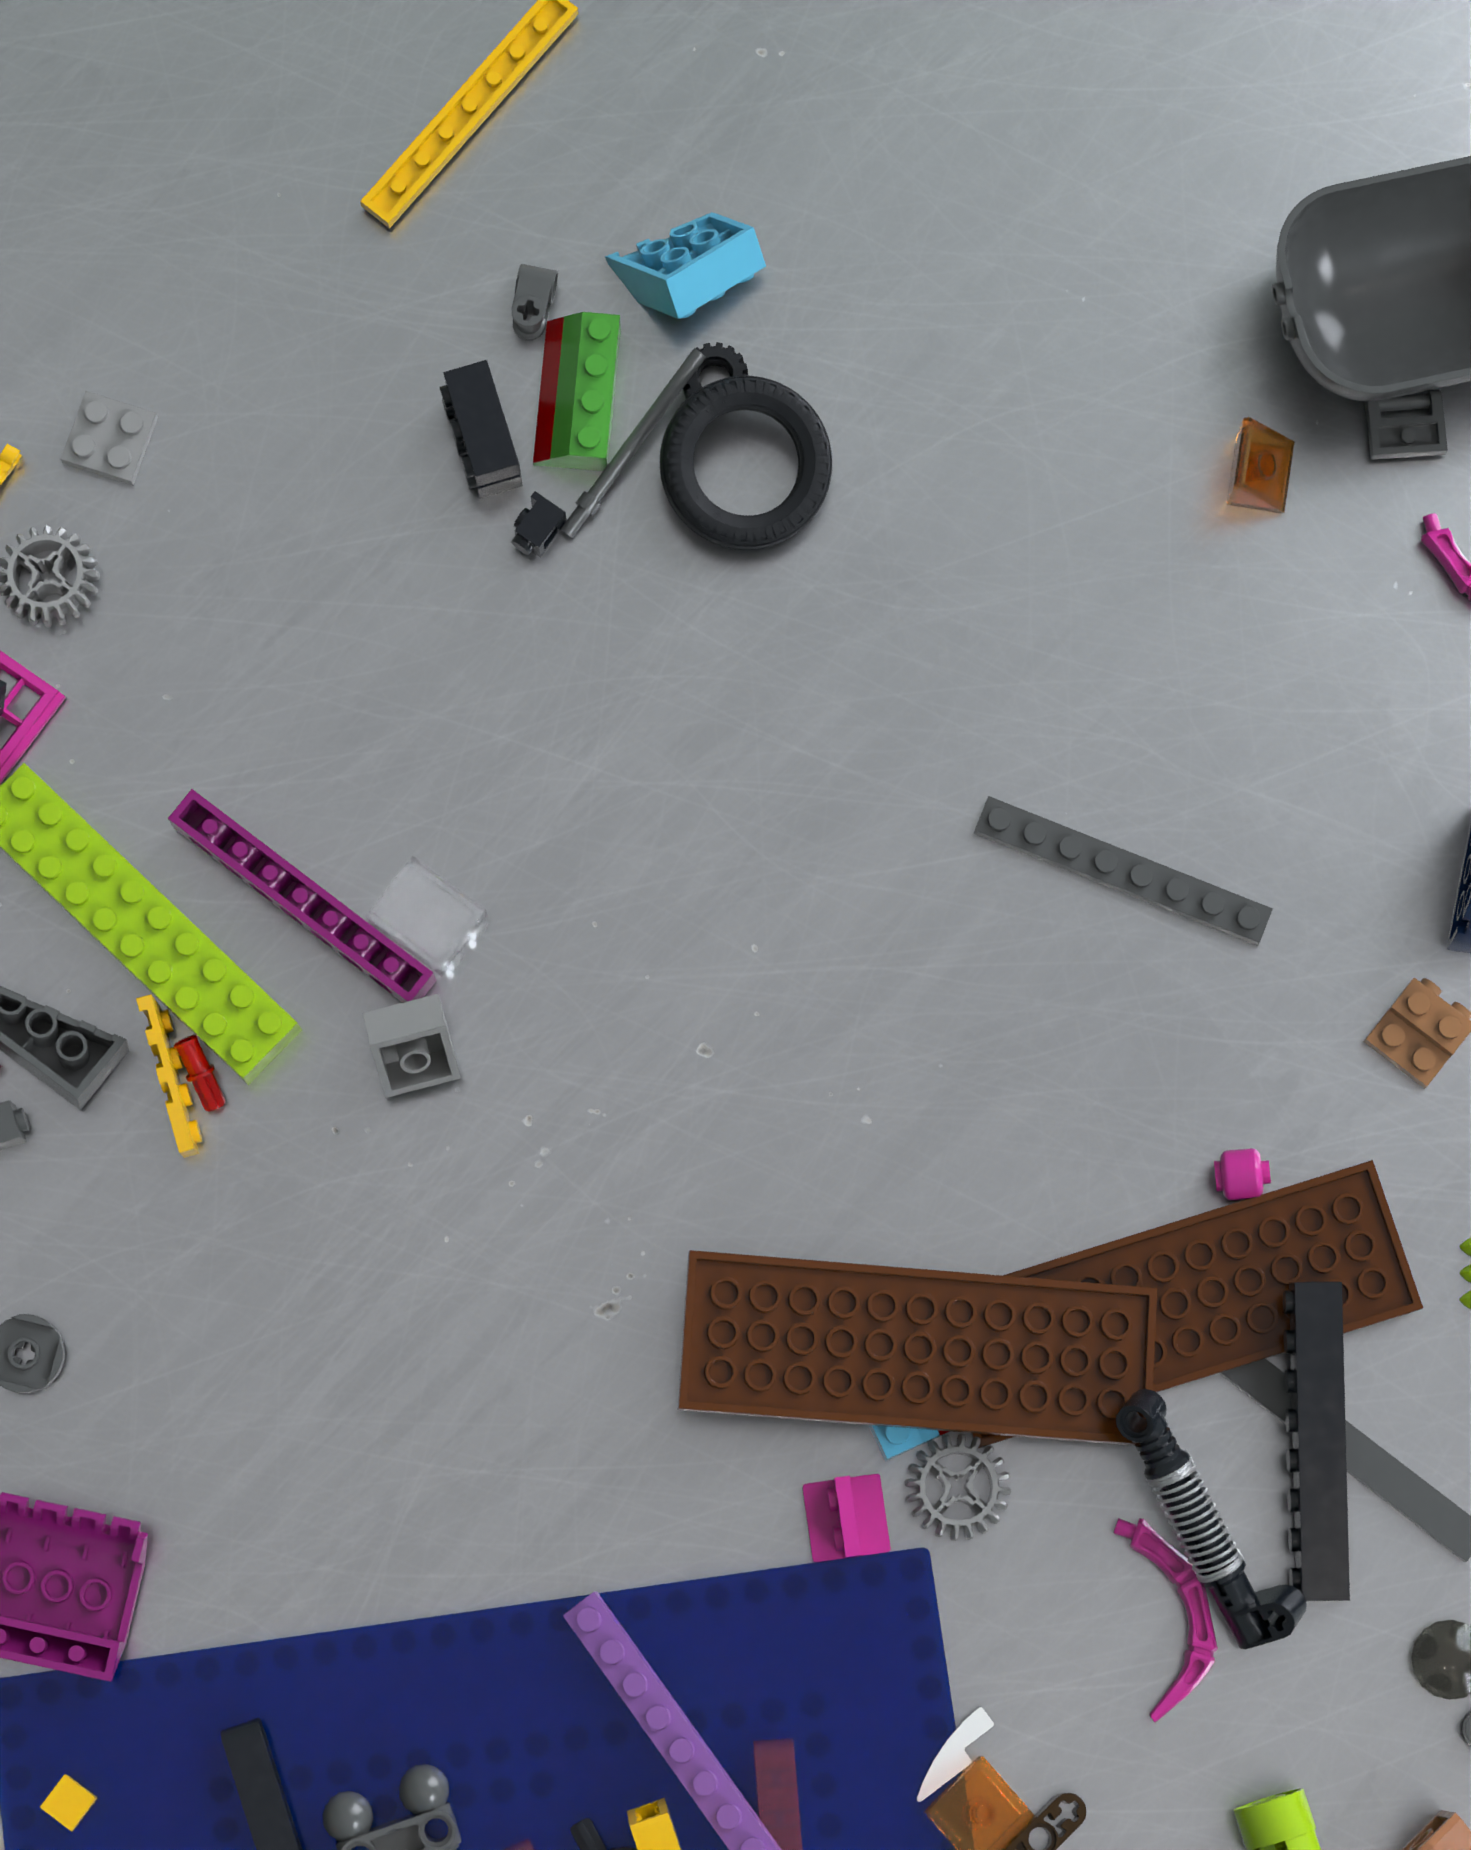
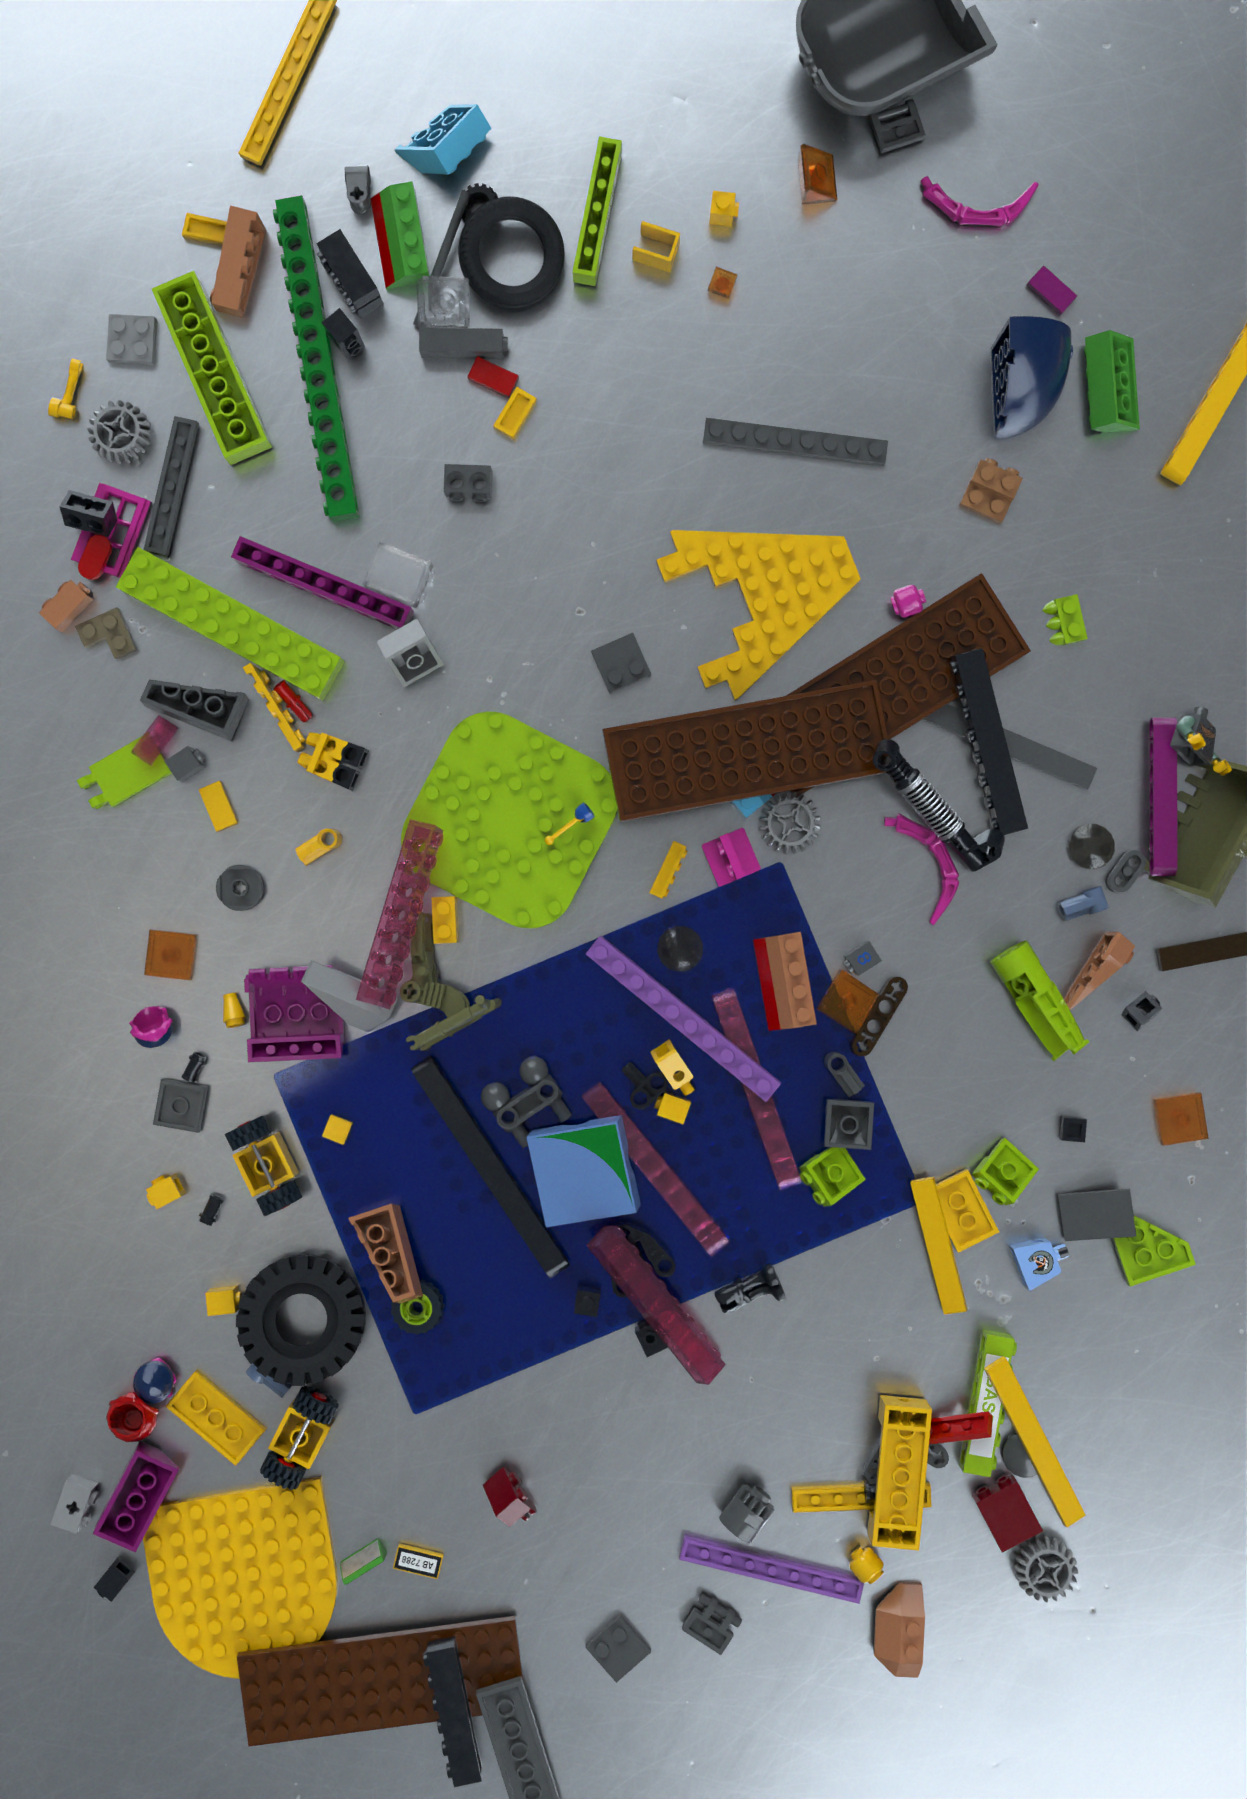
camera: 10 degrees left, 10 degrees up
black brick [511,491,567,558] -> none
white sticker [917,1707,994,1802] -> none
none -> dark grey plate [143,416,199,557]
none -> lime brick [152,270,272,465]
none -> yellow tile [182,213,227,246]
none -> yellow tile [198,780,239,832]
none -> nougat wedge [210,205,267,318]
none -> green brick [273,195,360,522]
none -> yellow piece [295,828,342,866]
none -> hips [297,732,369,791]
none -> light grey wedge [301,960,399,1032]
none -> black brick [322,308,364,359]
none -> clear pink brick [356,819,443,1010]
none -> olive piece [400,910,502,1051]
none -> lime plate [401,711,617,928]
none -> clear brick [417,276,470,329]
none -> dark grey brick [419,328,508,359]
none -> yellow brick [431,896,459,944]
none -> dark grey brick [444,464,493,502]
none -> red tile [467,356,519,398]
none -> yellow tile [493,387,537,440]
none -> hinge [545,802,595,845]
none -> lime brick [572,136,622,286]
none -> dark grey plate [591,633,651,694]
none -> yellow piece [632,221,680,272]
none -> yellow piece [649,841,688,899]
none -> yellow wing [656,530,861,701]
none -> clear smoke dish [657,926,703,971]
none -> clear orange plate [708,266,738,299]
none -> yellow brick [709,191,739,227]
none -> nougat slope [753,932,817,1031]
none -> dark grey brick [843,941,882,976]
none -> sand blue piece [1059,886,1109,921]

